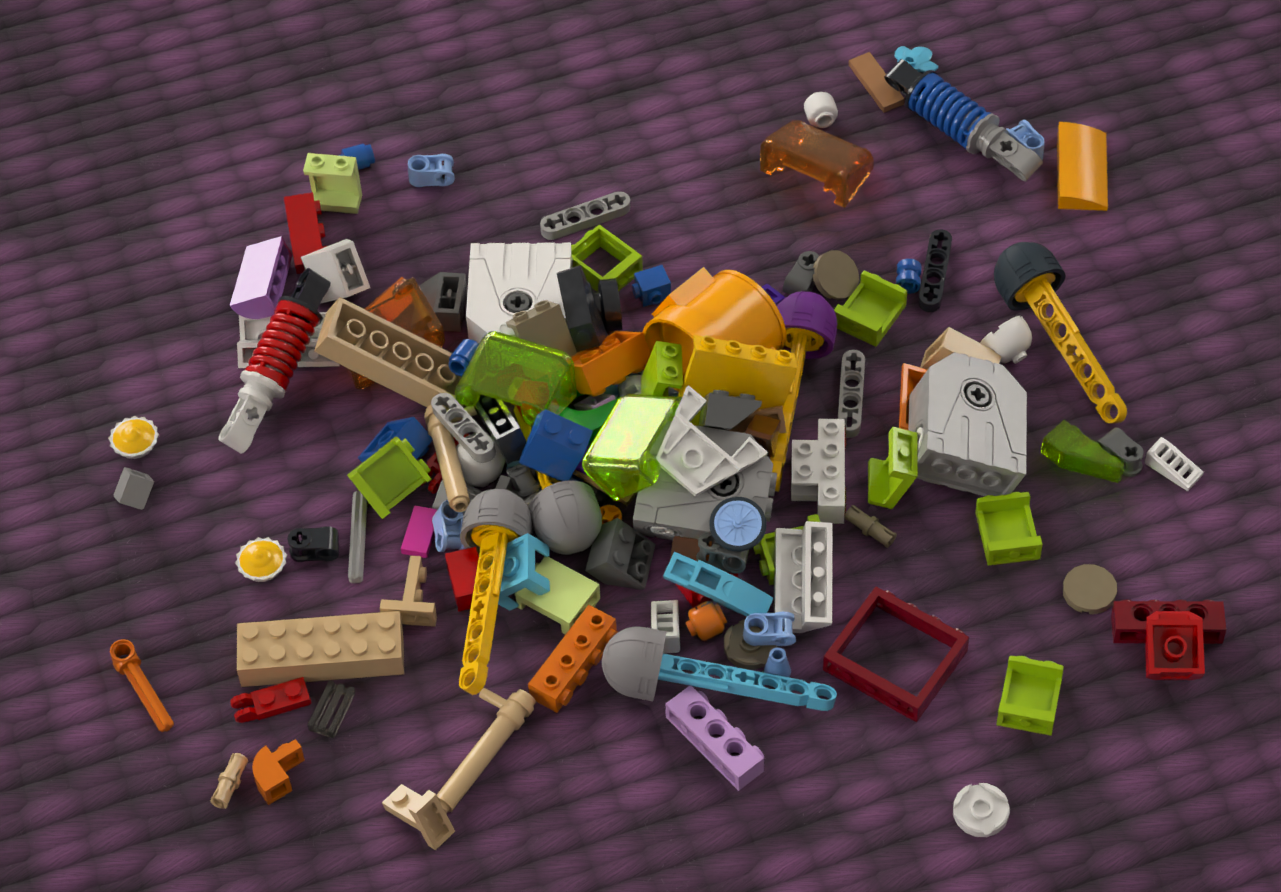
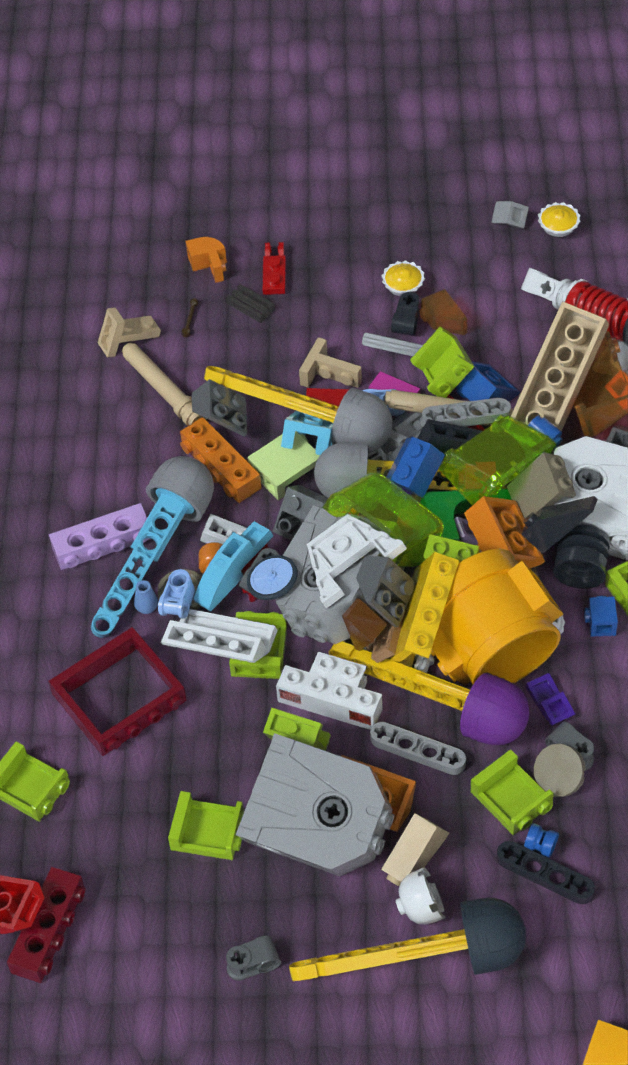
camera: 110 degrees right, 0 degrees up
orange axle [110,639,174,732] -> none
tan pin [210,753,248,809] -> none
tan brick [237,611,404,687] -> none
dark tan pin [844,505,897,548] -> none
clear neon green slope [1041,420,1124,483] -> none
dark tan tile [1063,564,1117,614] -> none
white slope [1145,437,1204,491] -> none
none -> dark brown hinge [181,298,199,338]
none -> dark grey slope [192,379,247,436]
none -> clear orange slope [419,289,467,335]

